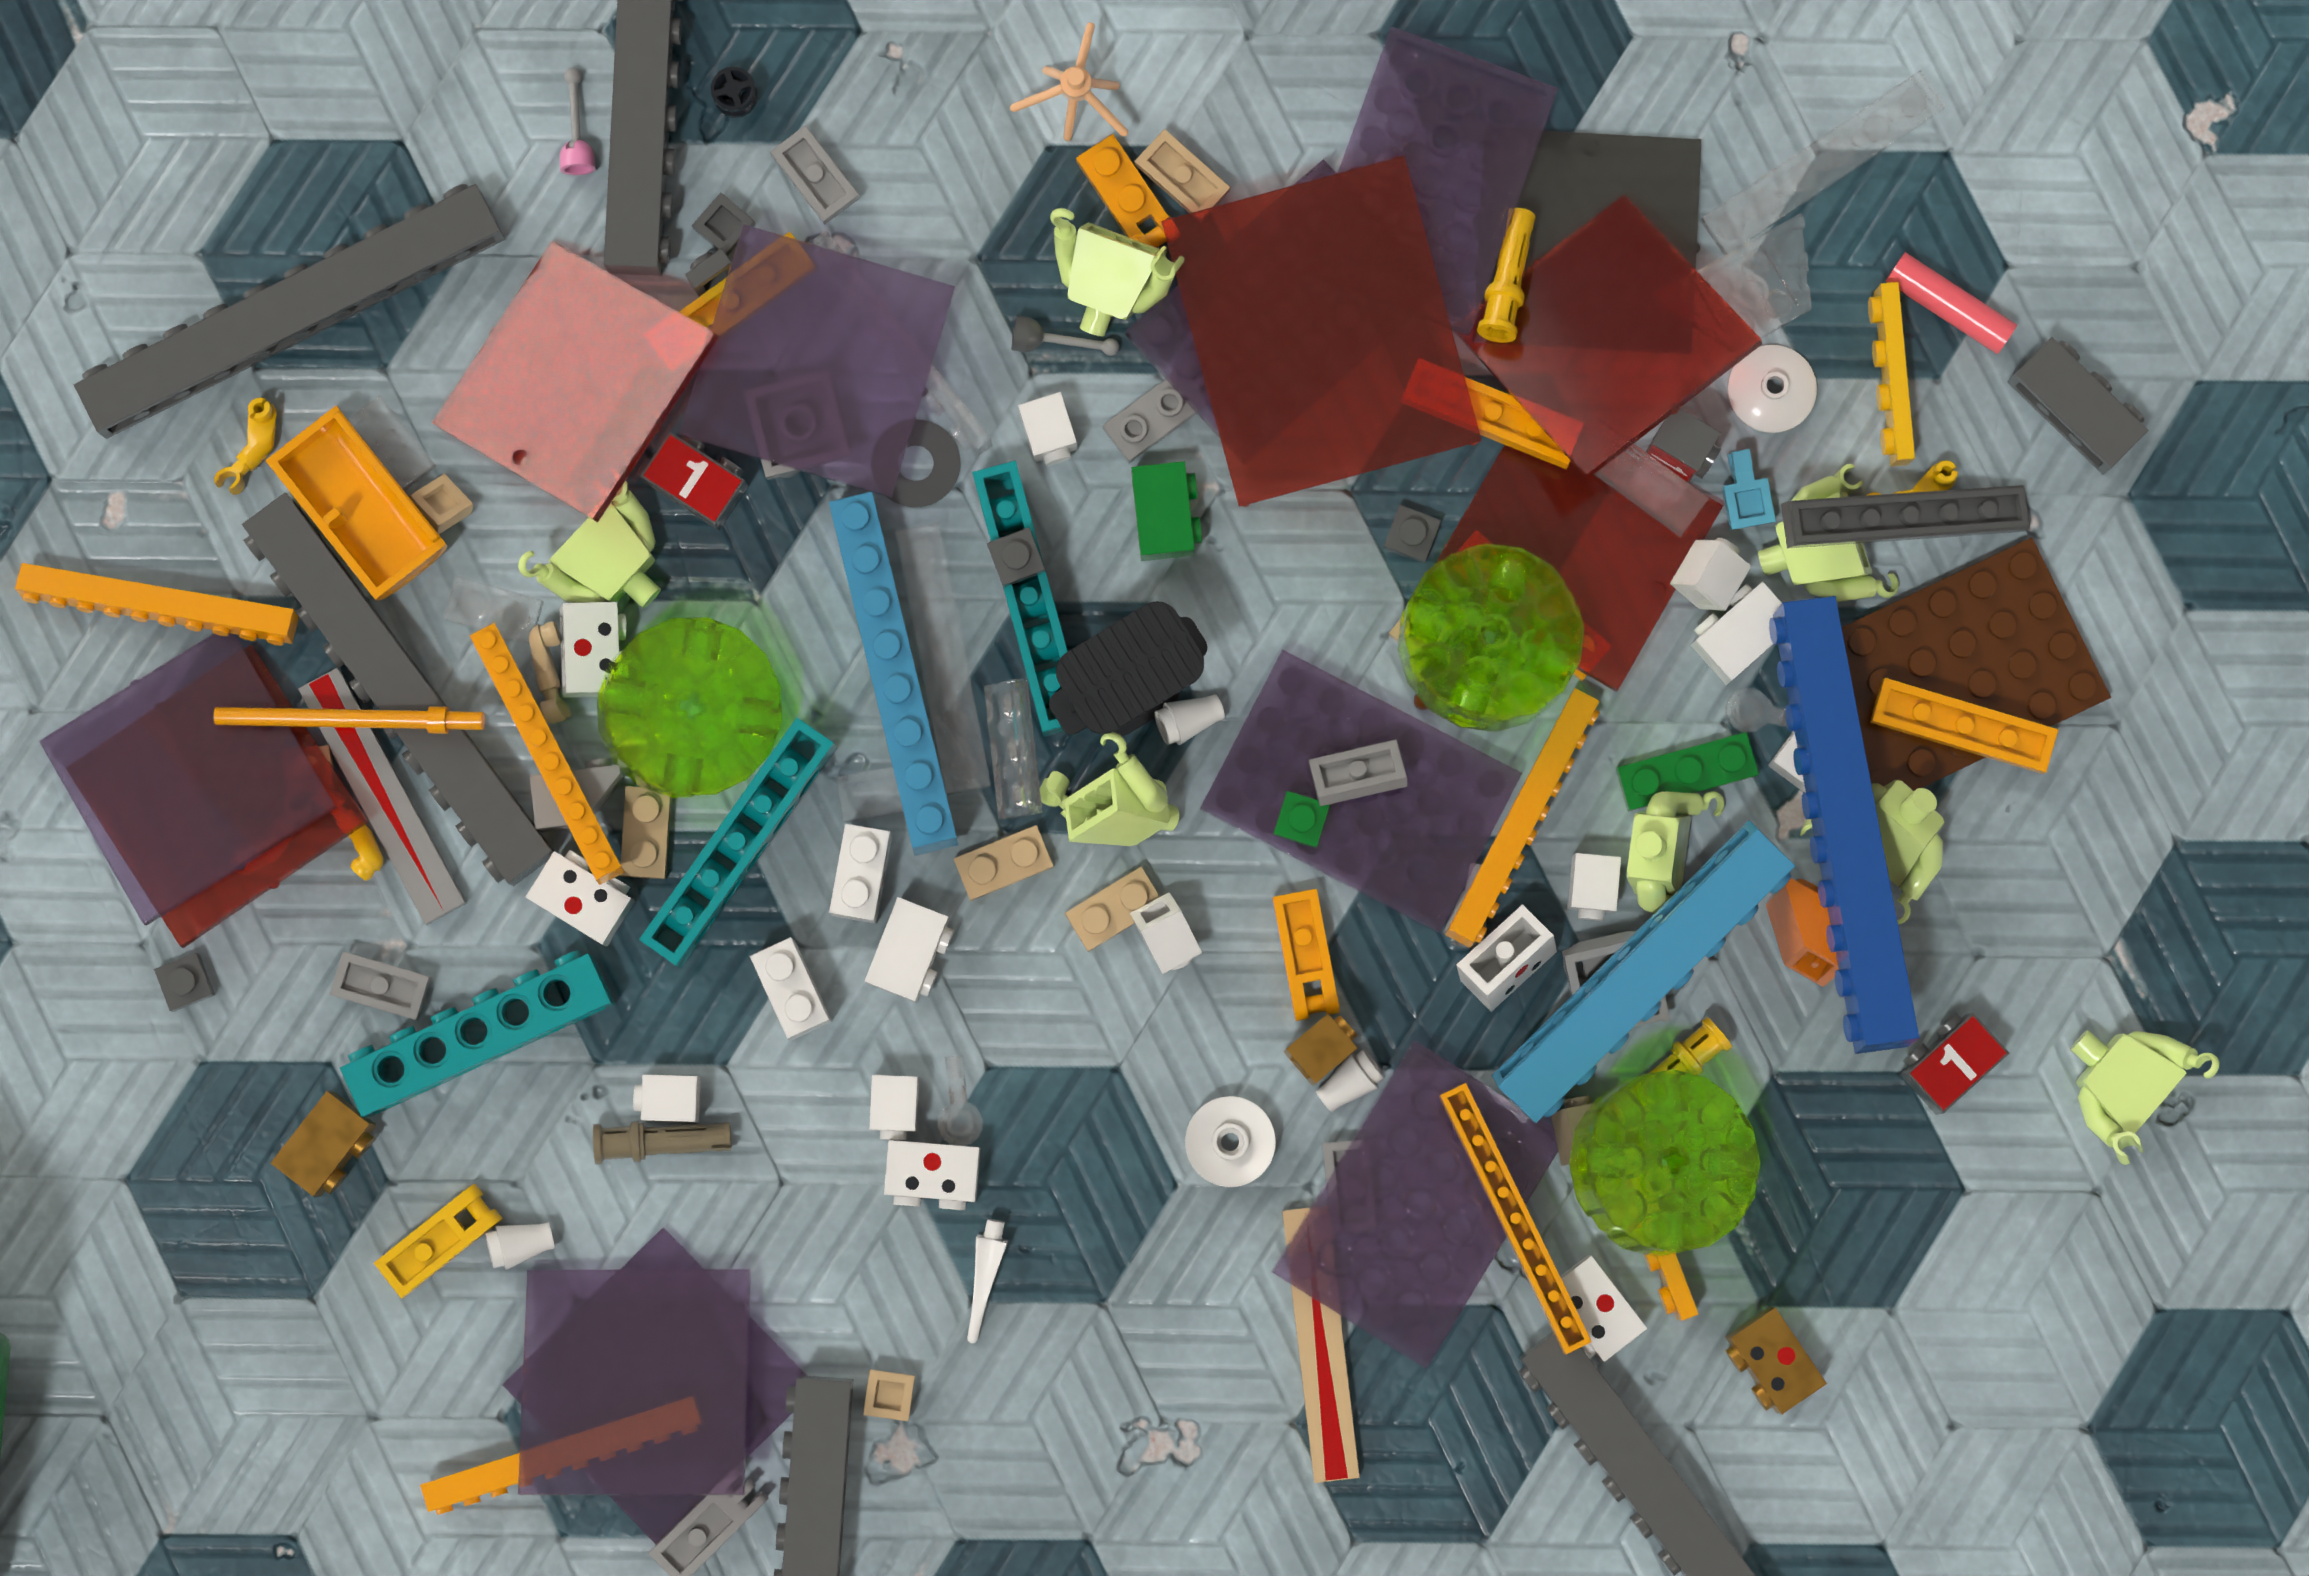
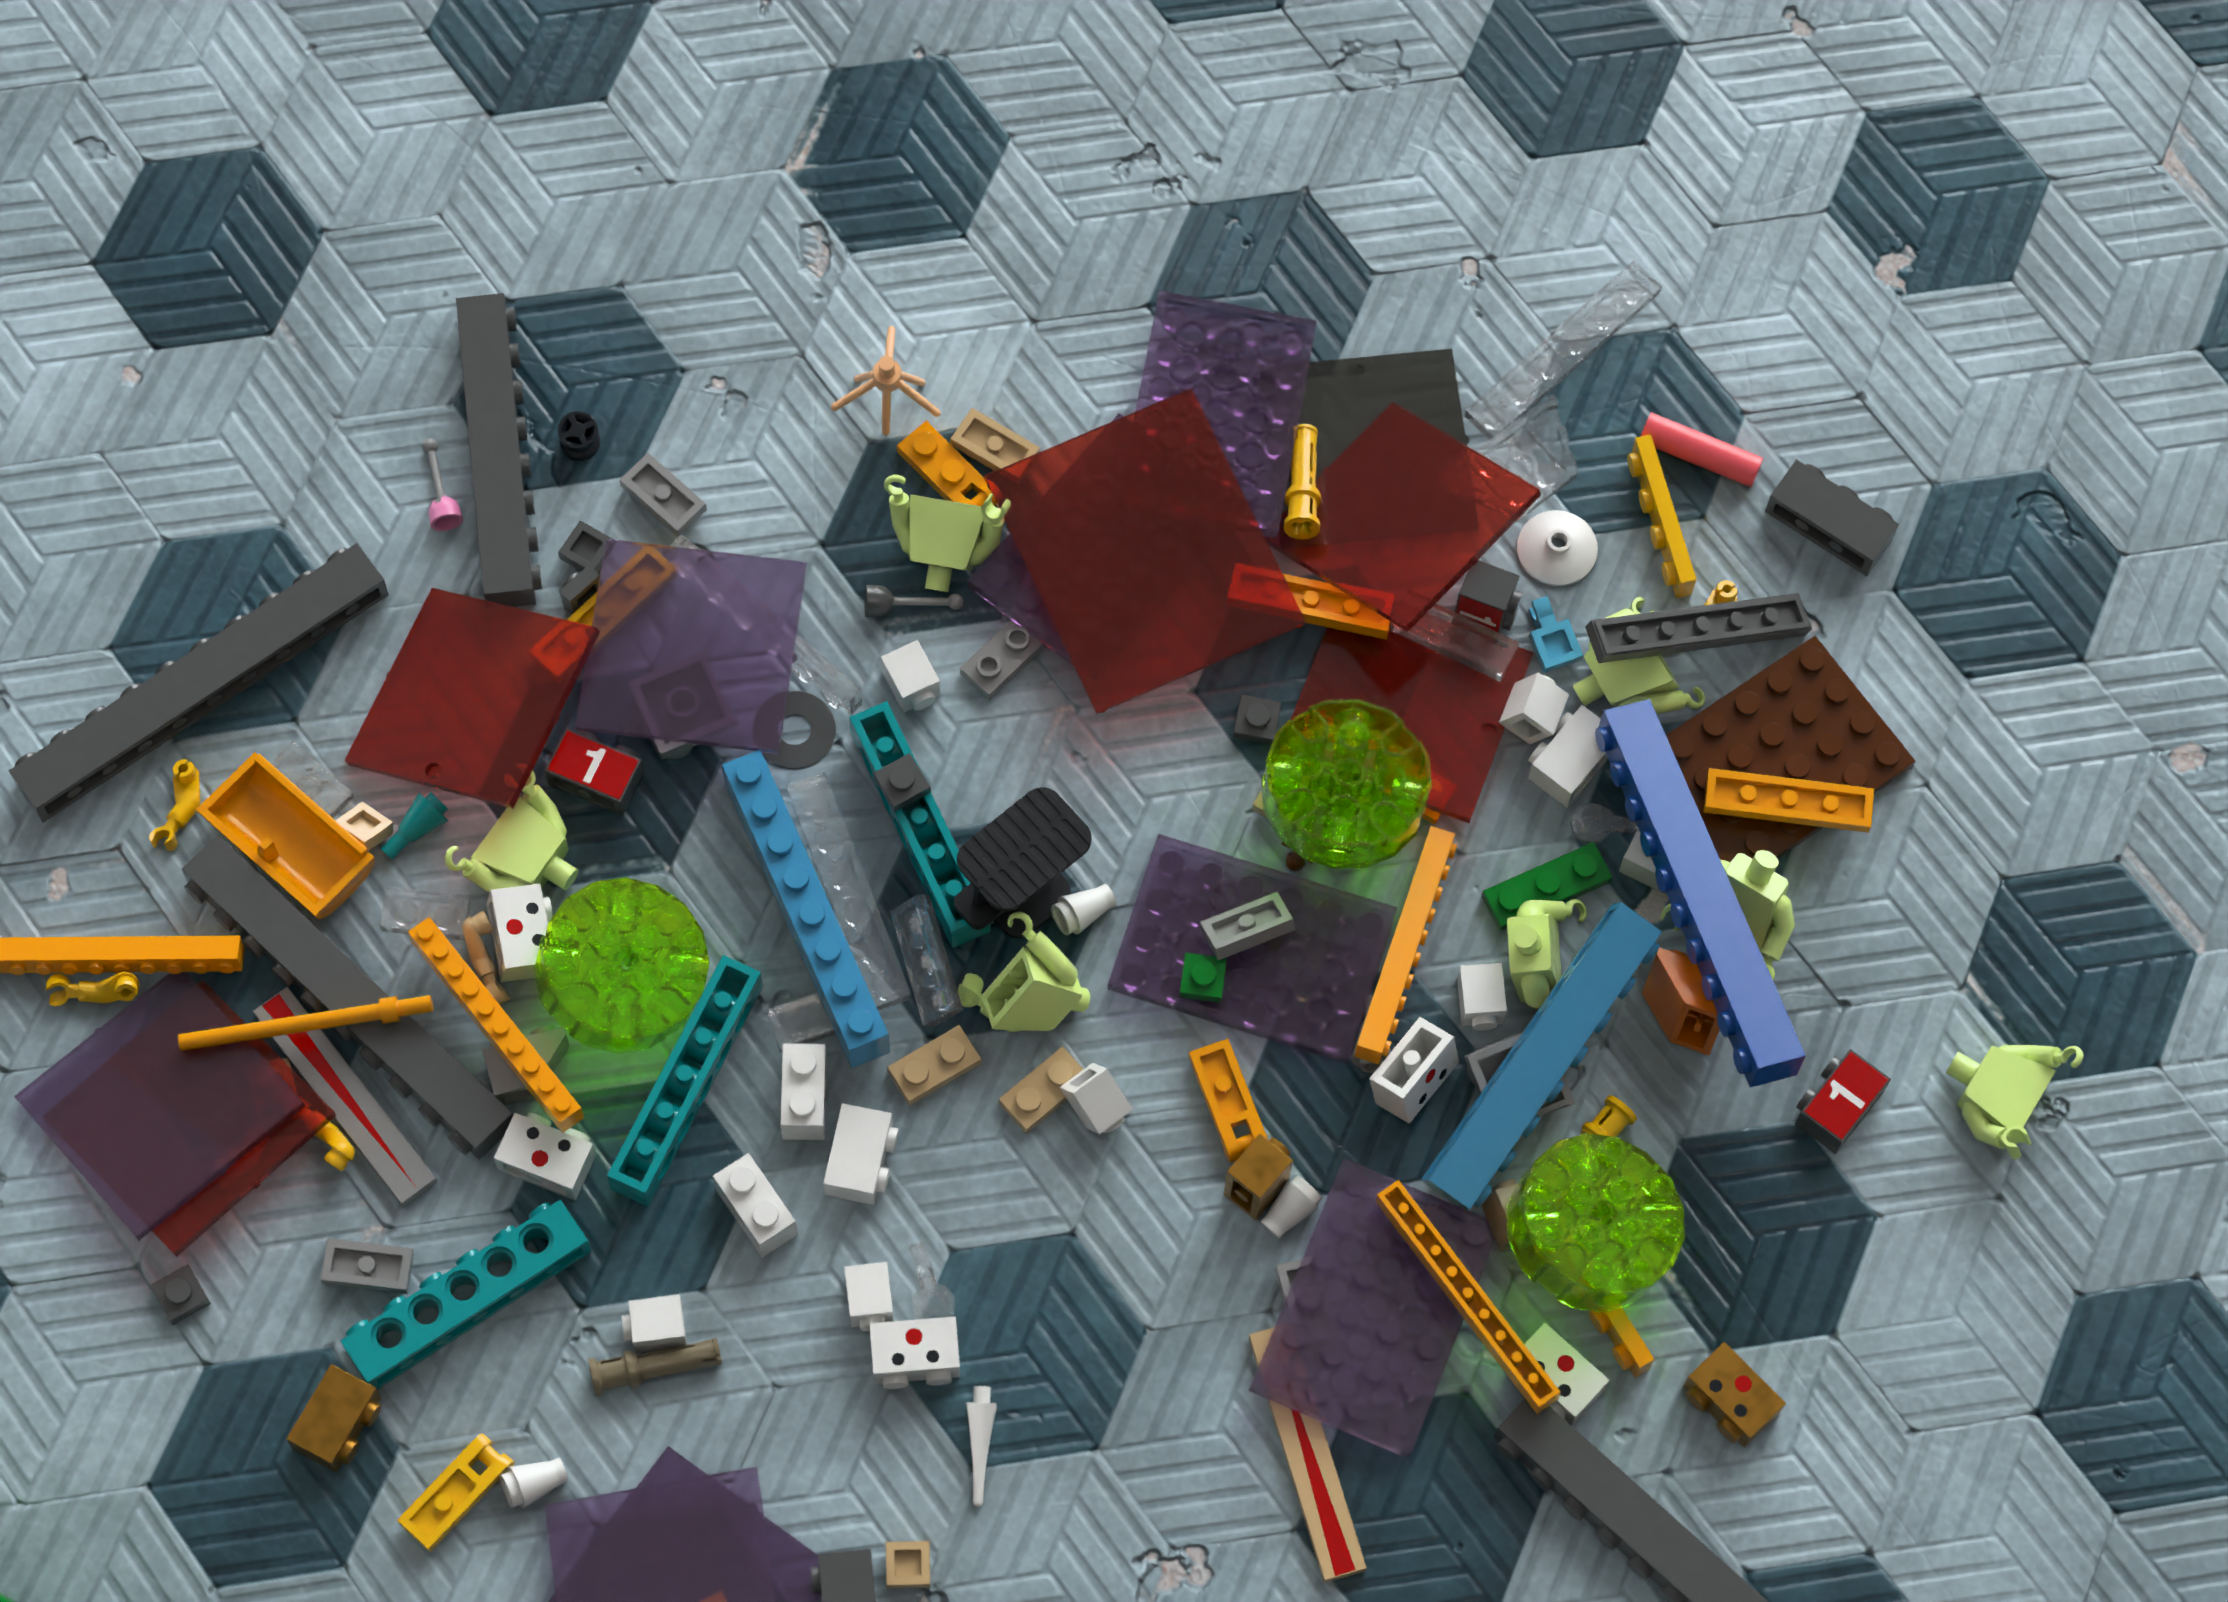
camera: 10 degrees left, 15 degrees down
tan plate [620,786,672,879] -> none
green brick [1131,461,1202,562] -> none
white dish [1185,1096,1276,1187] -> none
none -> yellow arm [45,971,140,1007]
none -> teal cone [380,792,449,860]

